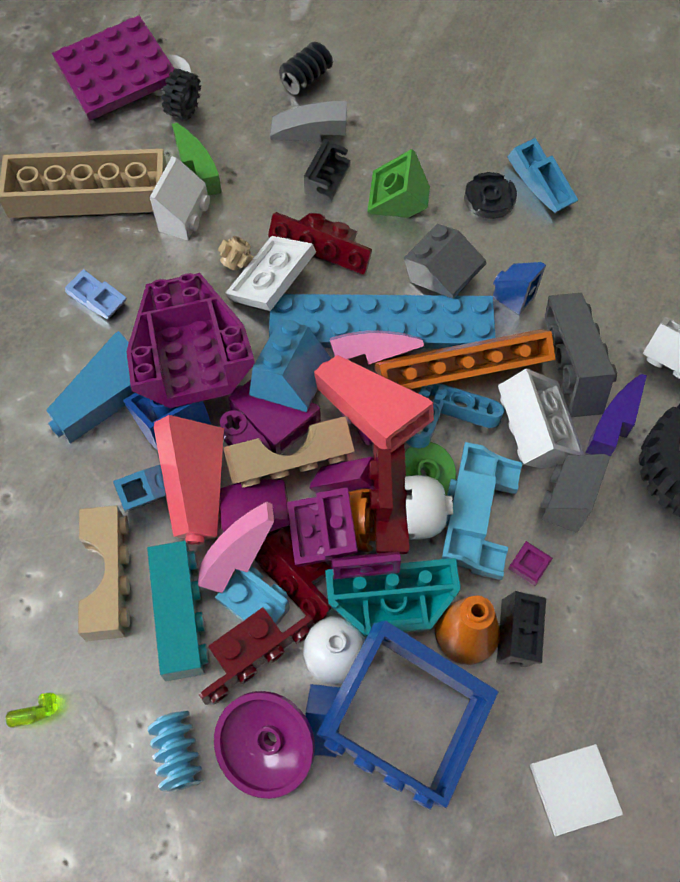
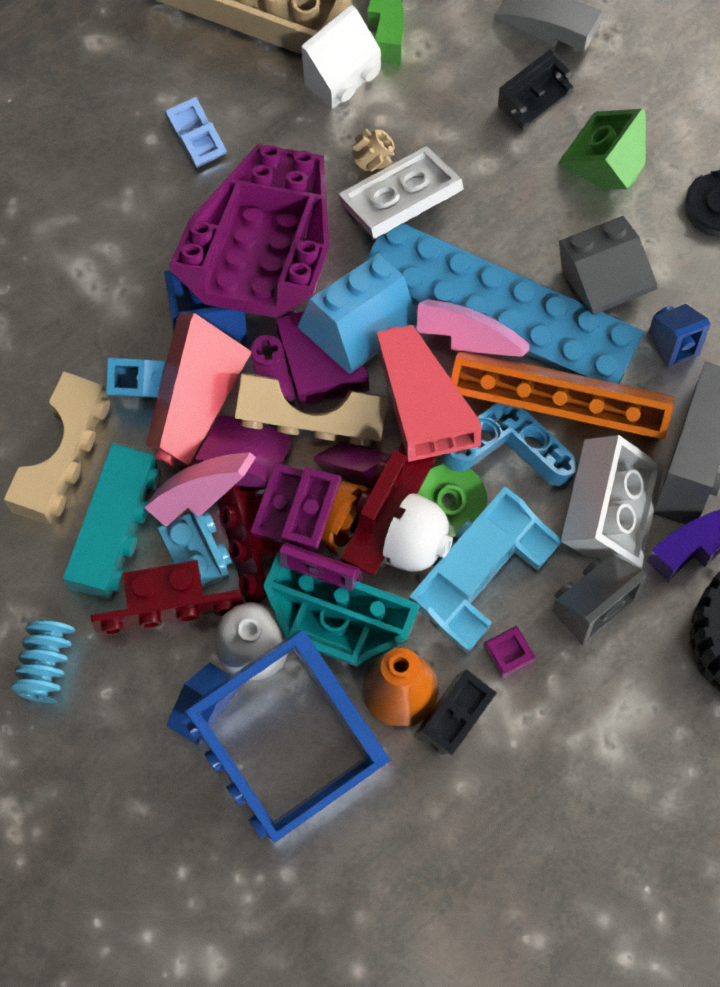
camera: 30 degrees right, 5 degrees up
dark azure slope [46,331,135,444] -> none
magenta dish [214,691,315,799] -> none
dark red bracket [268,212,372,274] -> none
white tile [530,744,623,836] -> none

